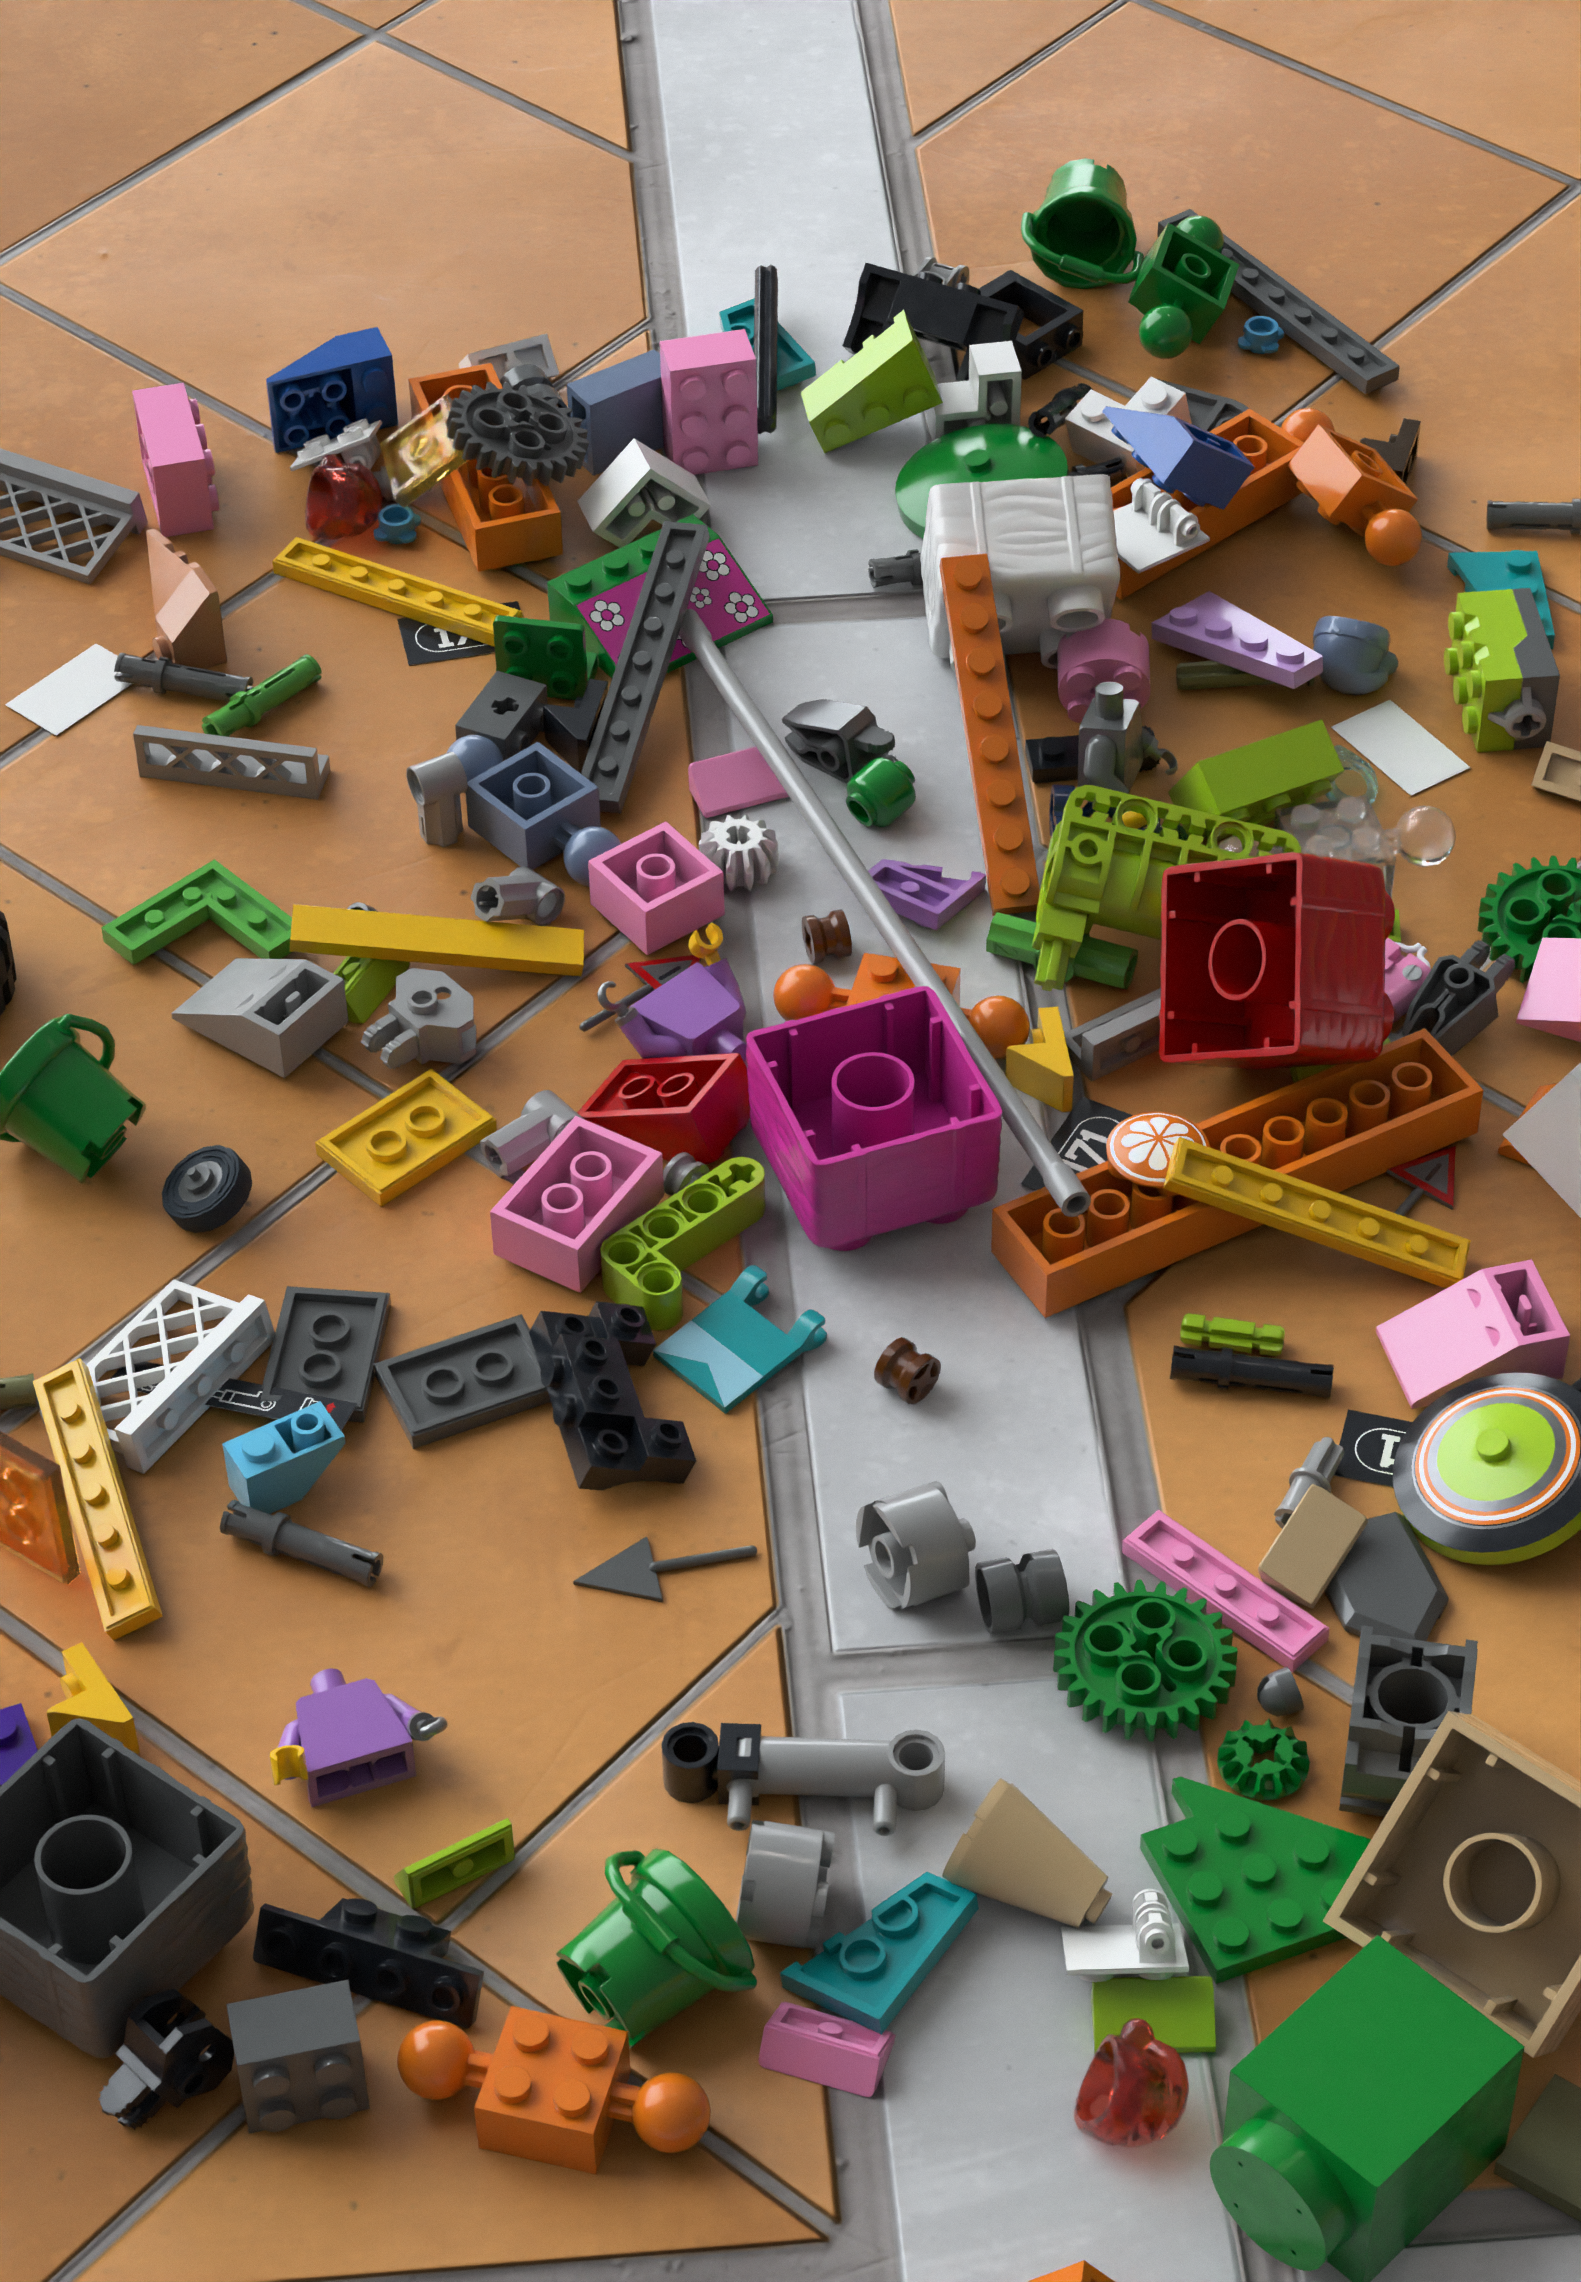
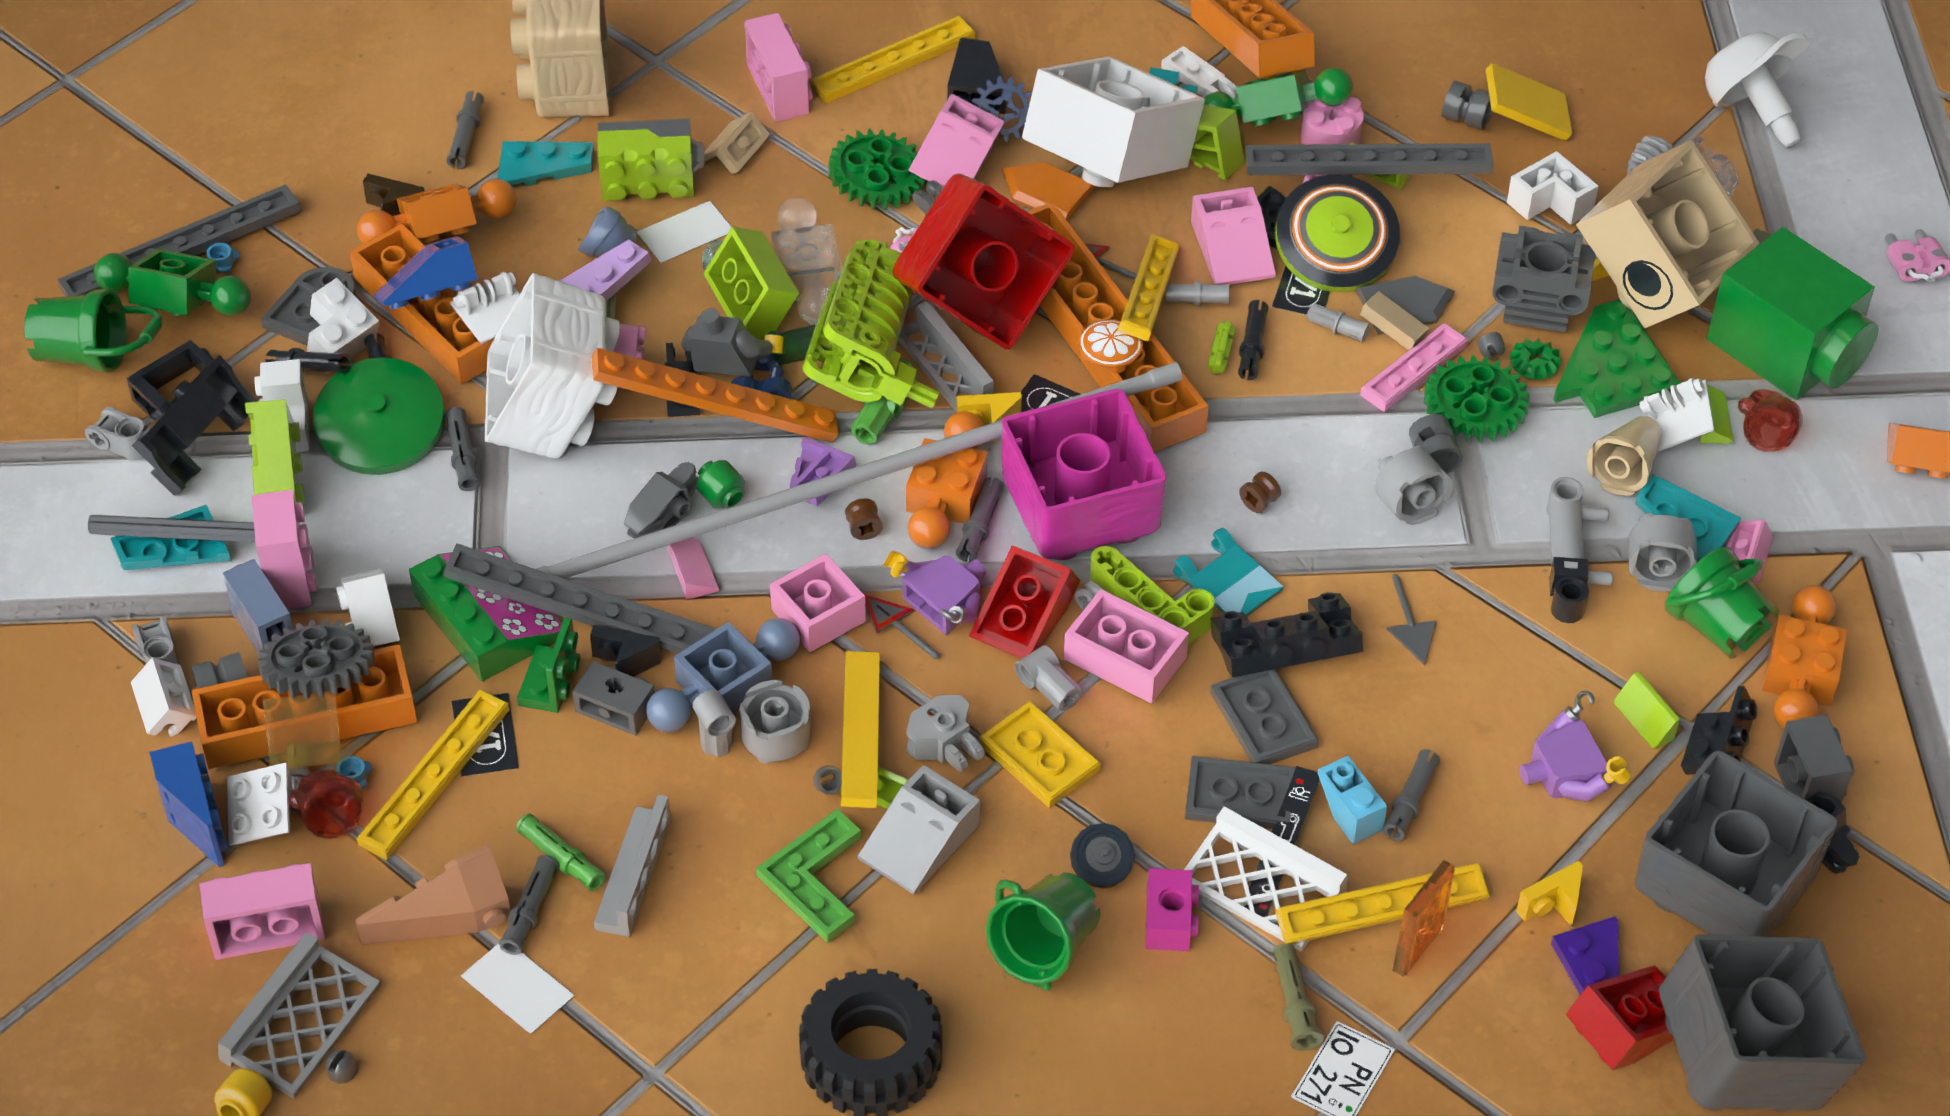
camera: 90 degrees left, 5 degrees up
light grey piece [470,866,565,926] -> none
white gear [699,814,779,892] -> none
none -> light grey piece [132,615,179,665]
none -> light grey brick [739,680,811,764]
none -> dark pink brick [1145,868,1199,951]
none -> light grey pin [1166,281,1230,306]

